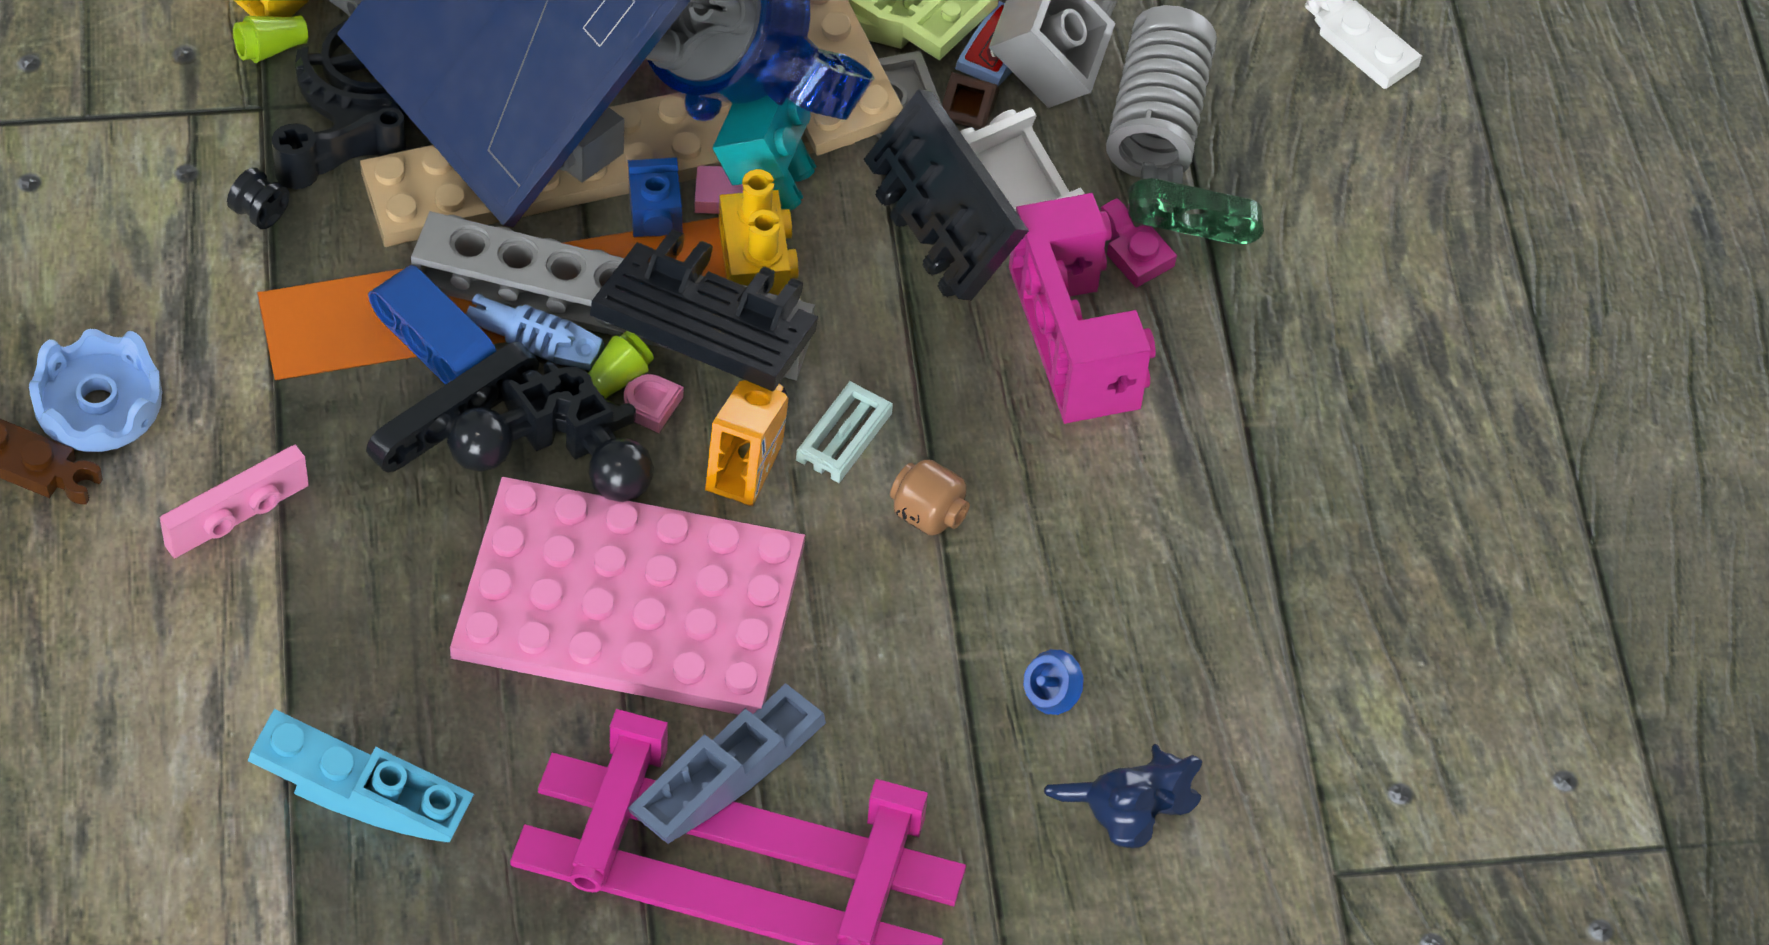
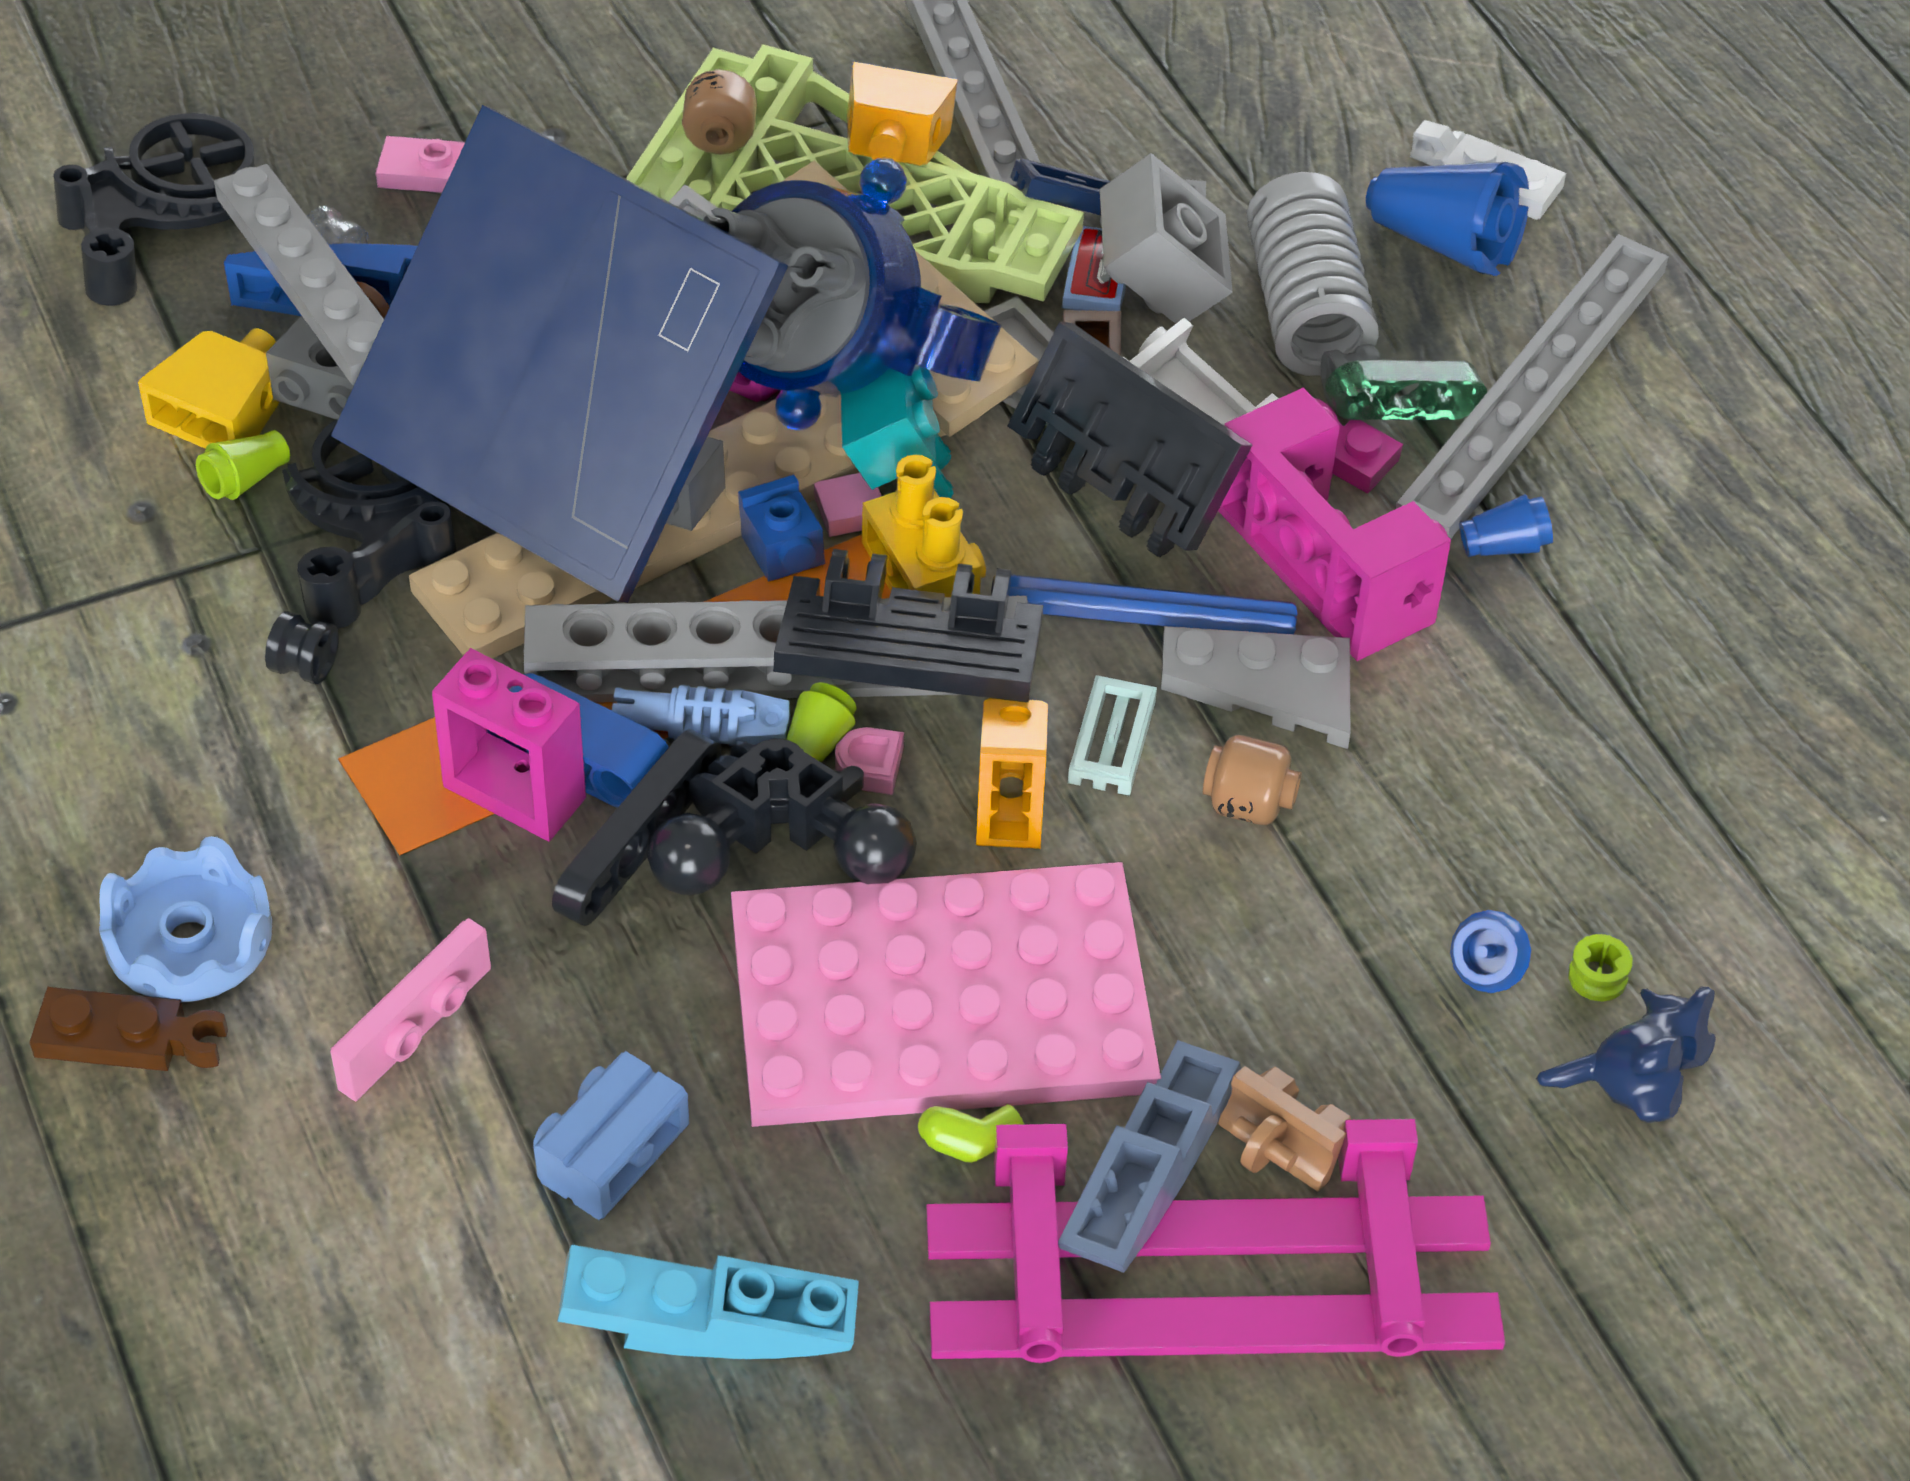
camera: 15 degrees left, 5 degrees down
none -> dark pink window [432,648,586,842]
none -> medium blue brick [533,1051,689,1220]
none -> lime arm [918,1104,1024,1162]
none -> blue axle [1009,574,1297,634]
none -> light grey wing [1161,626,1351,749]
none -> medium nougat hips [1218,1066,1351,1192]
none -> blue cone [1366,162,1529,276]
none -> light grey plate [1396,234,1669,539]
none -> blue cone [1459,494,1553,557]
none -> lime bush [1568,934,1633,1002]

